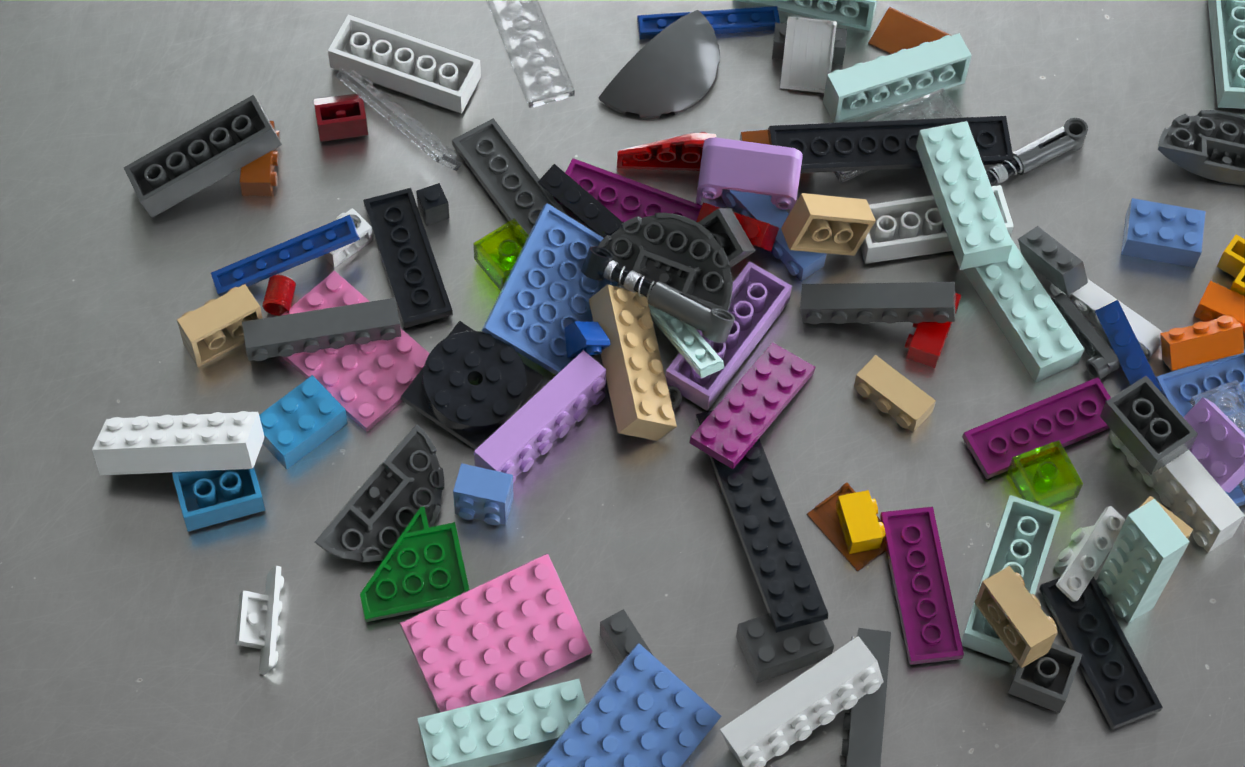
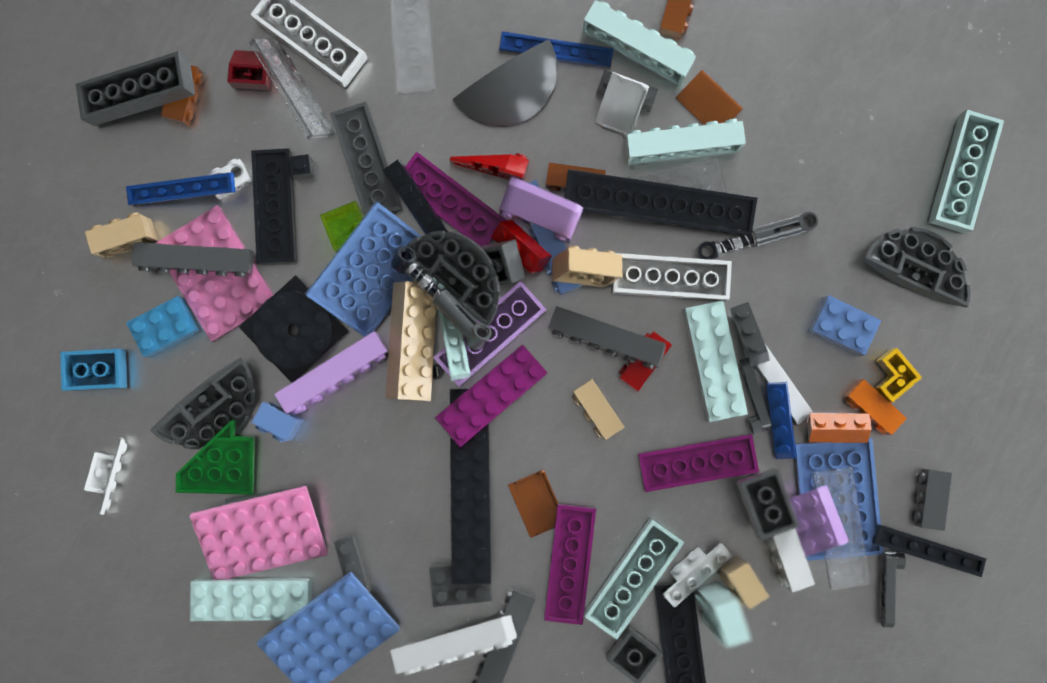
camera: 20 degrees right, 25 degrees up
white brick [92,411,265,475] -> none
red piece [262,275,296,316] -> none
blue slope [565,321,610,358] -> none
yellow brick [835,490,885,554] -> none
light aqua brick [916,121,1013,270] -> none
tan brick [974,566,1058,668] -> none
clear neon green brick [1008,440,1083,508] -> none

